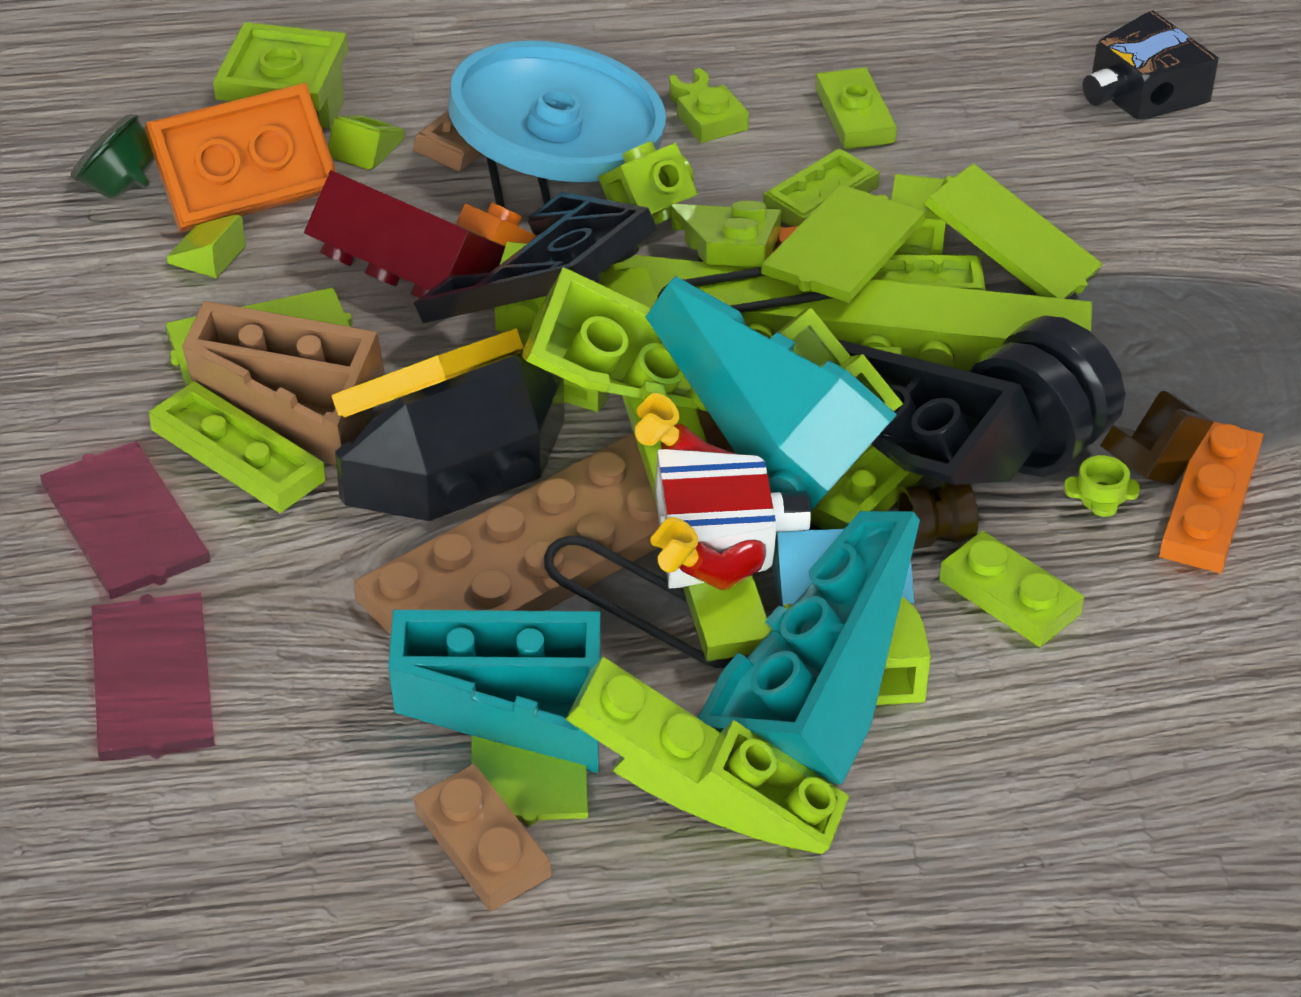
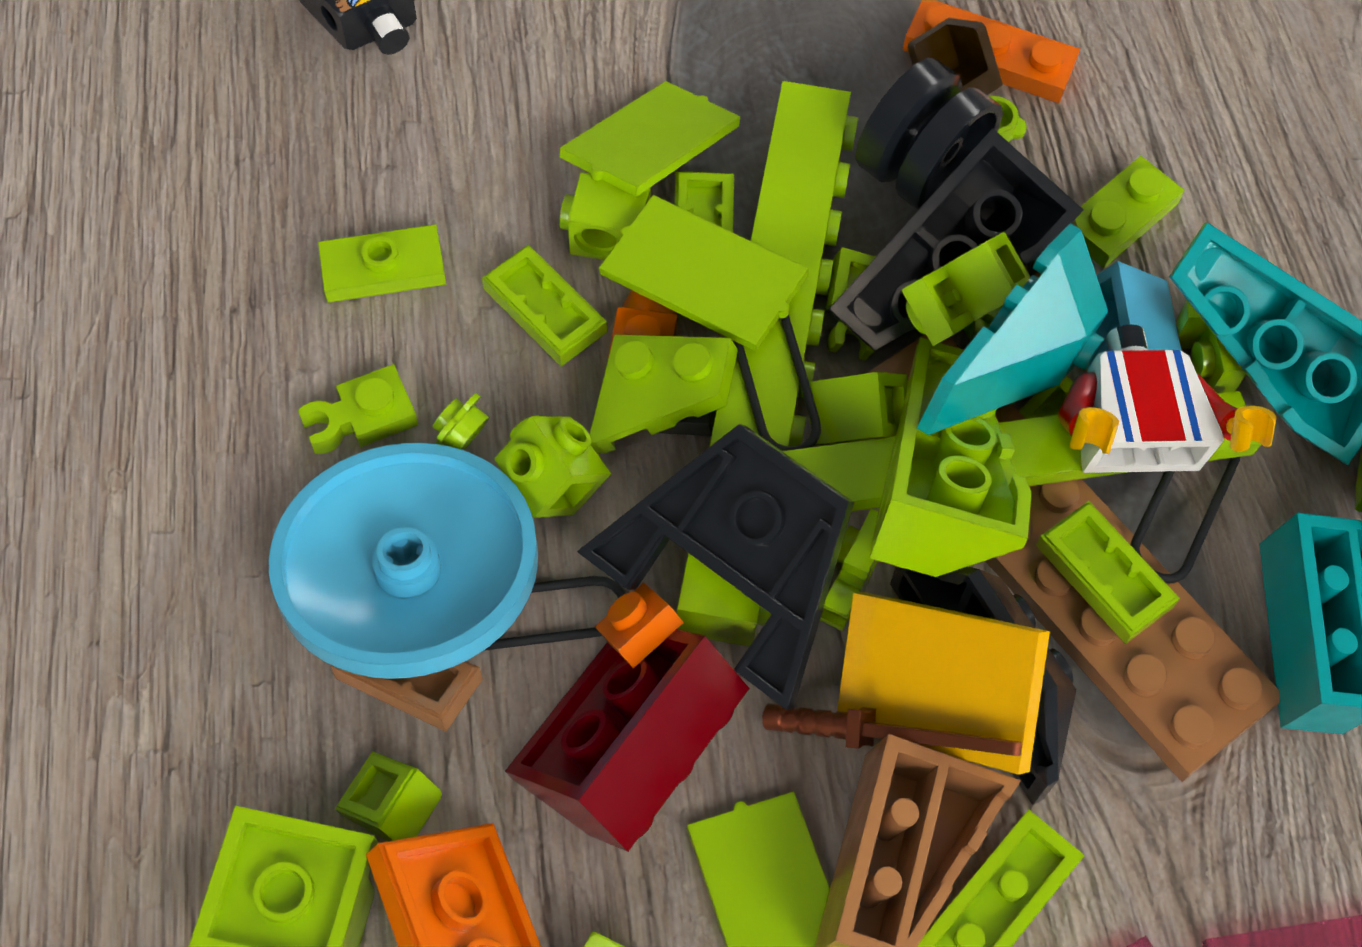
camera: 90 degrees left, 20 degrees up
none -> lime plate [432,393,490,450]
none -> copper sword [762,703,1022,756]
none -> lime plate [1036,501,1180,644]

